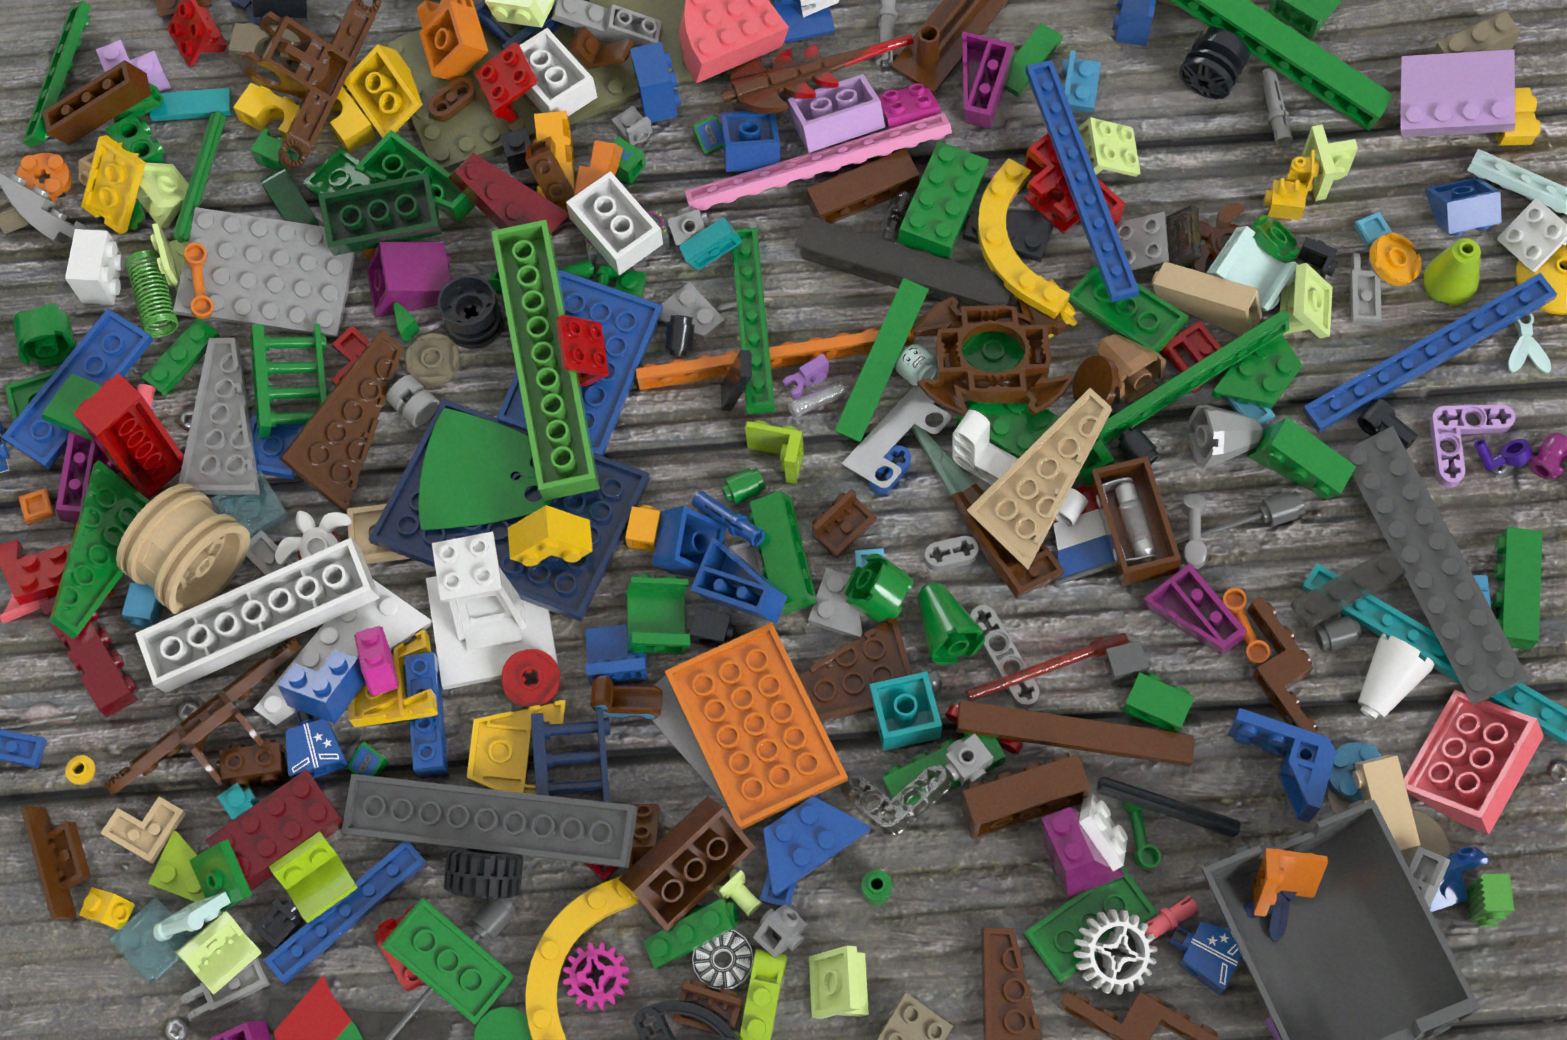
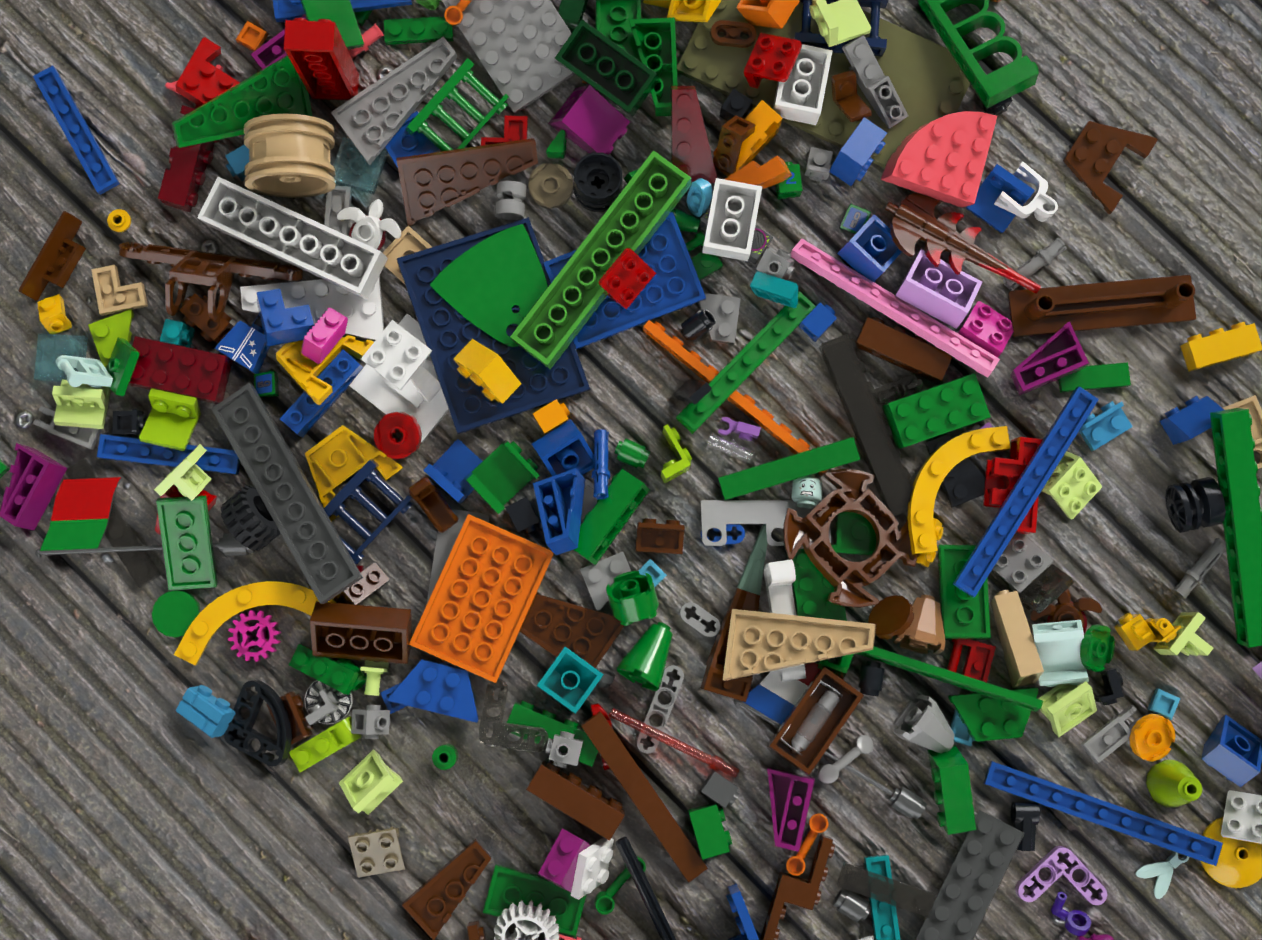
camera: 40 degrees right, 15 degrees up
none -> yellowish green bracket [154,444,211,501]
none -> light grey bracket [305,689,339,725]
none -> medium azure plate [686,178,713,217]
none -> blue brick [799,302,837,342]

